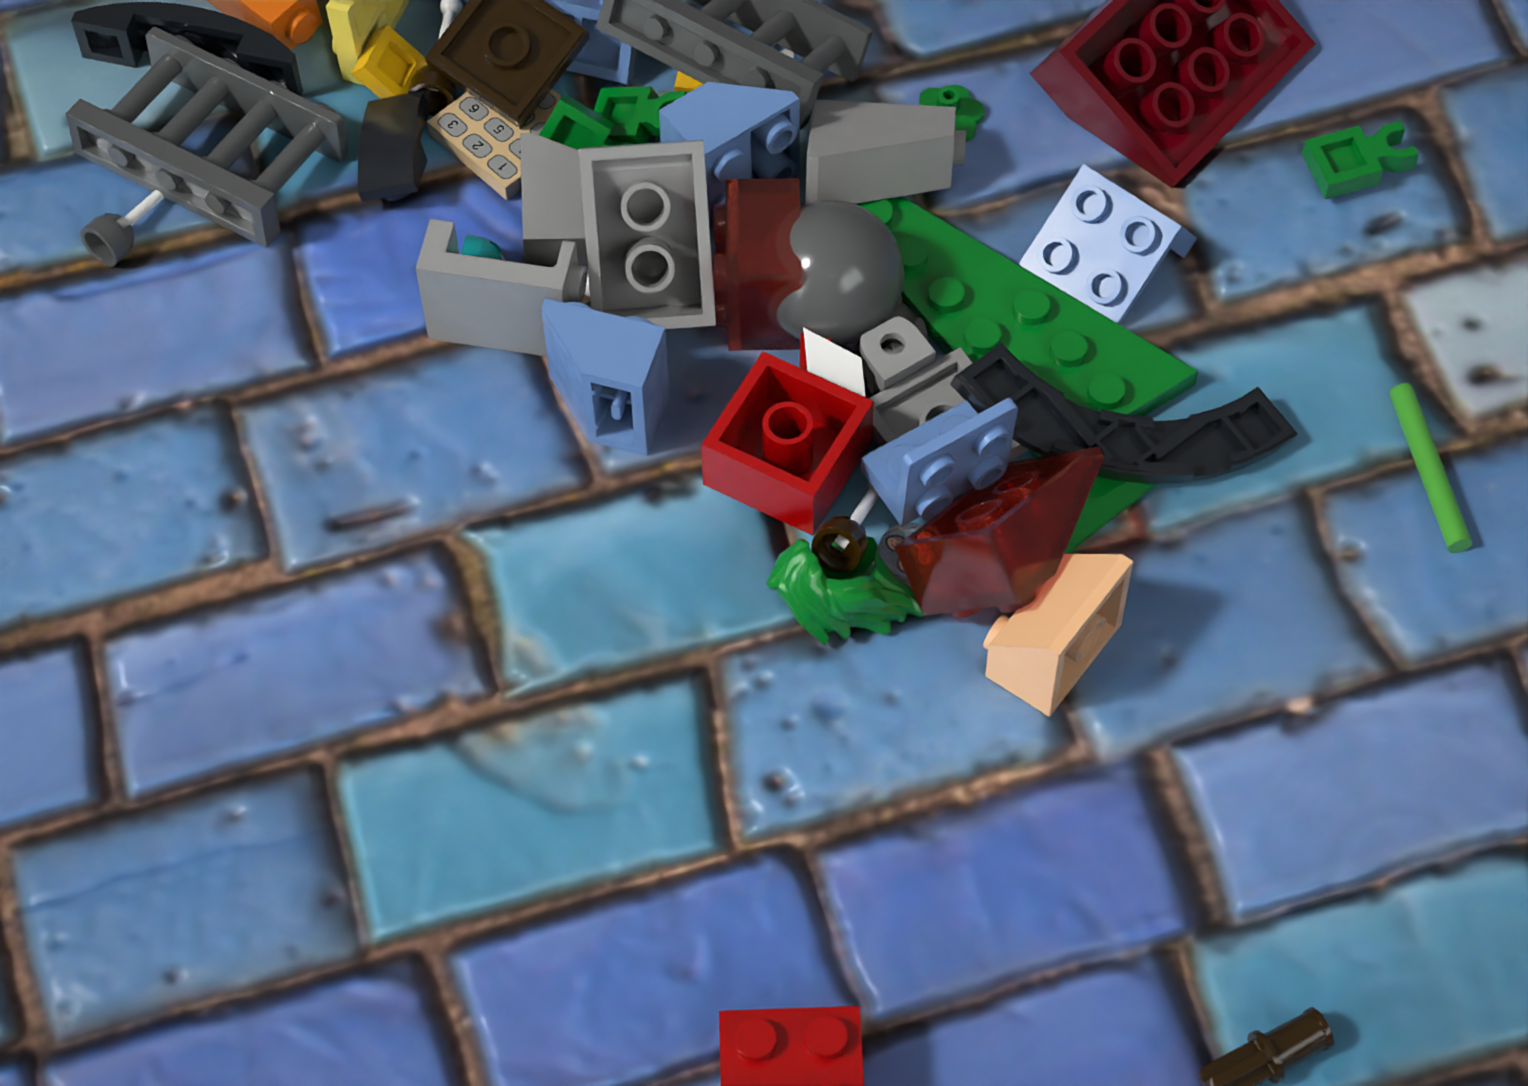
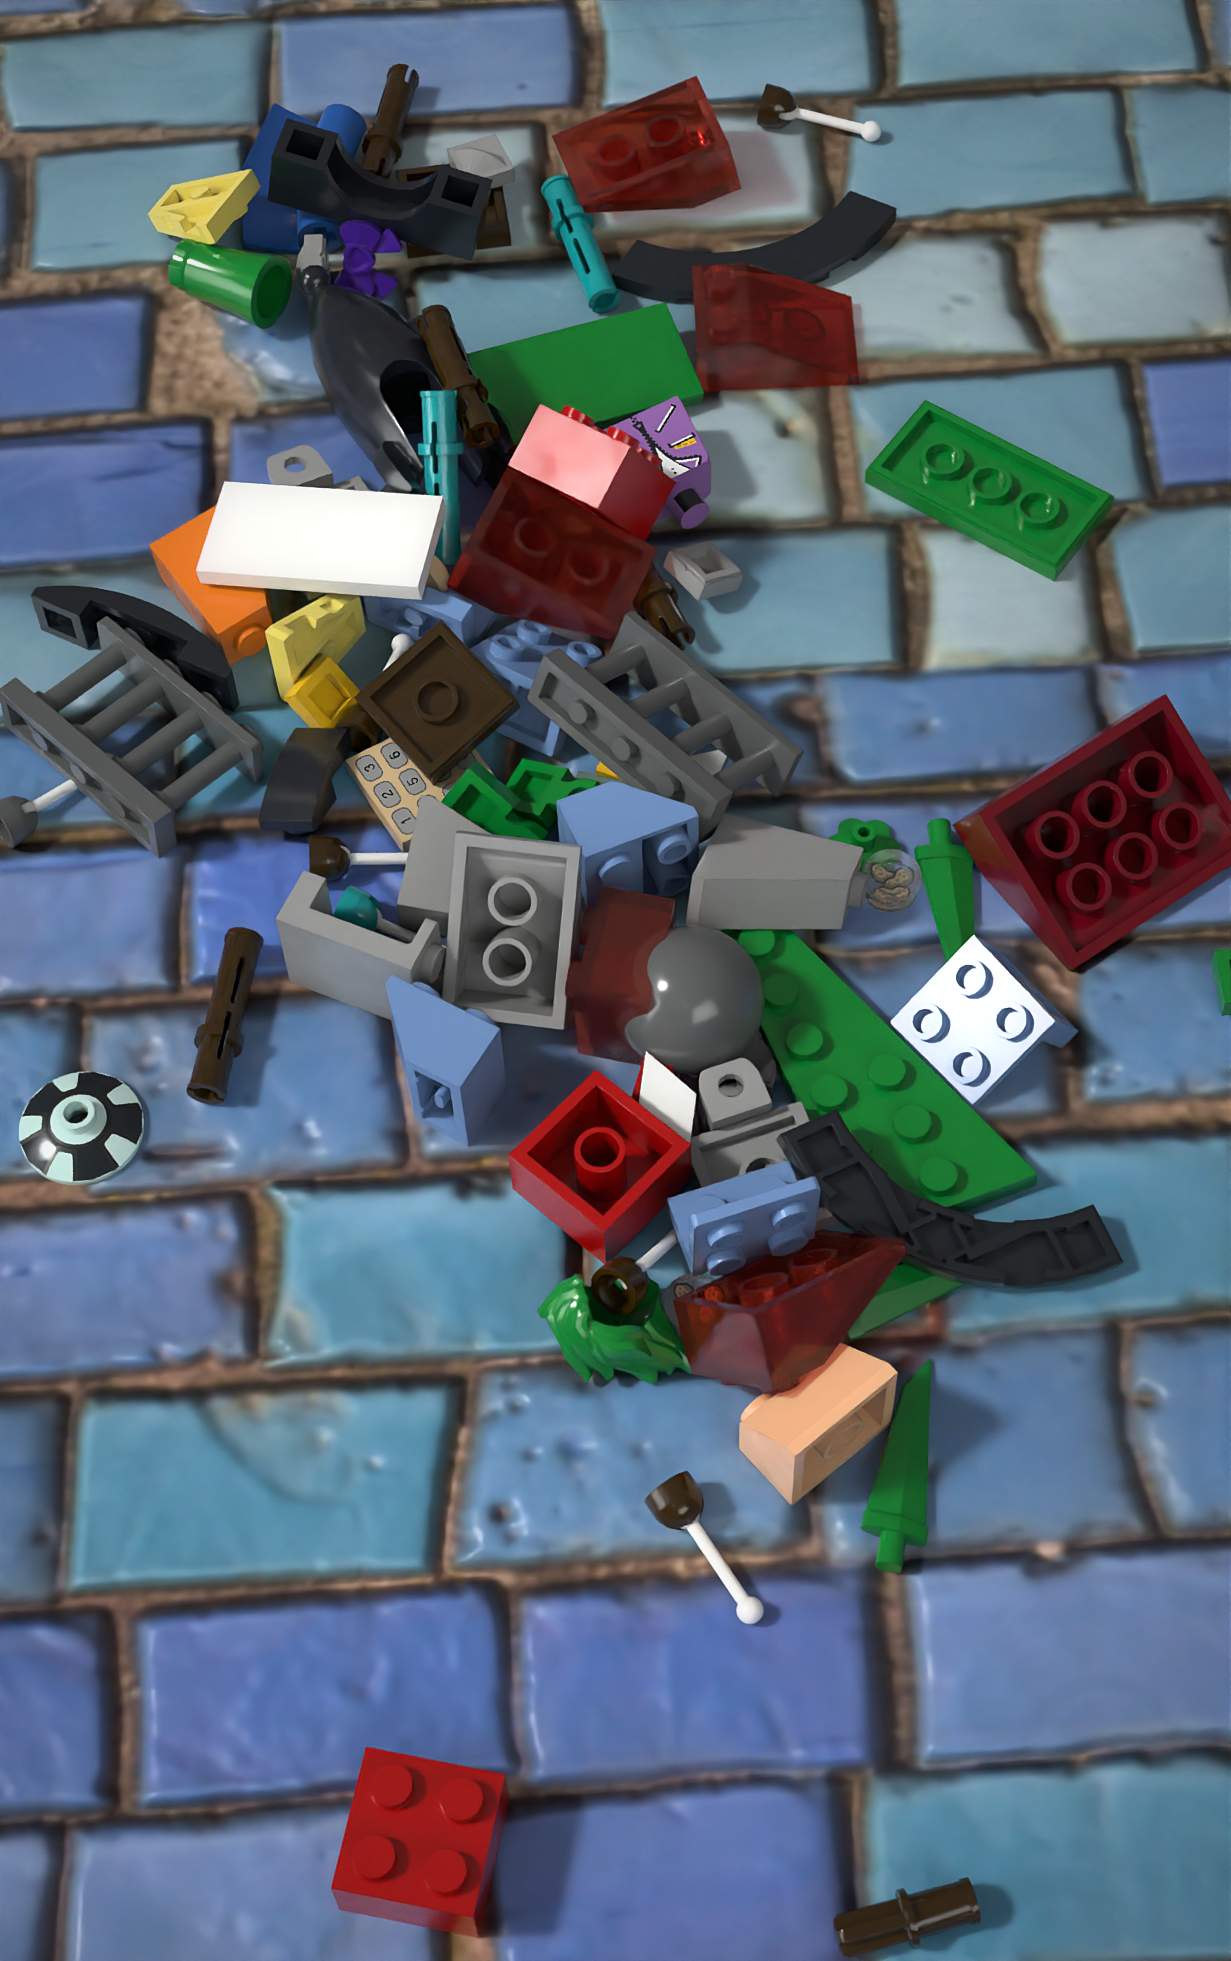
camera: 15 degrees right, 0 degrees up
none -> dish [19,1072,144,1185]
none -> dark brown pin [186,927,264,1104]
none -> dark brown hinge [309,835,408,883]
none -> hinge [644,1471,764,1624]
none -> green bar [860,1358,931,1573]
none -> clear tile [862,849,922,913]
none -> green bar [914,818,975,963]

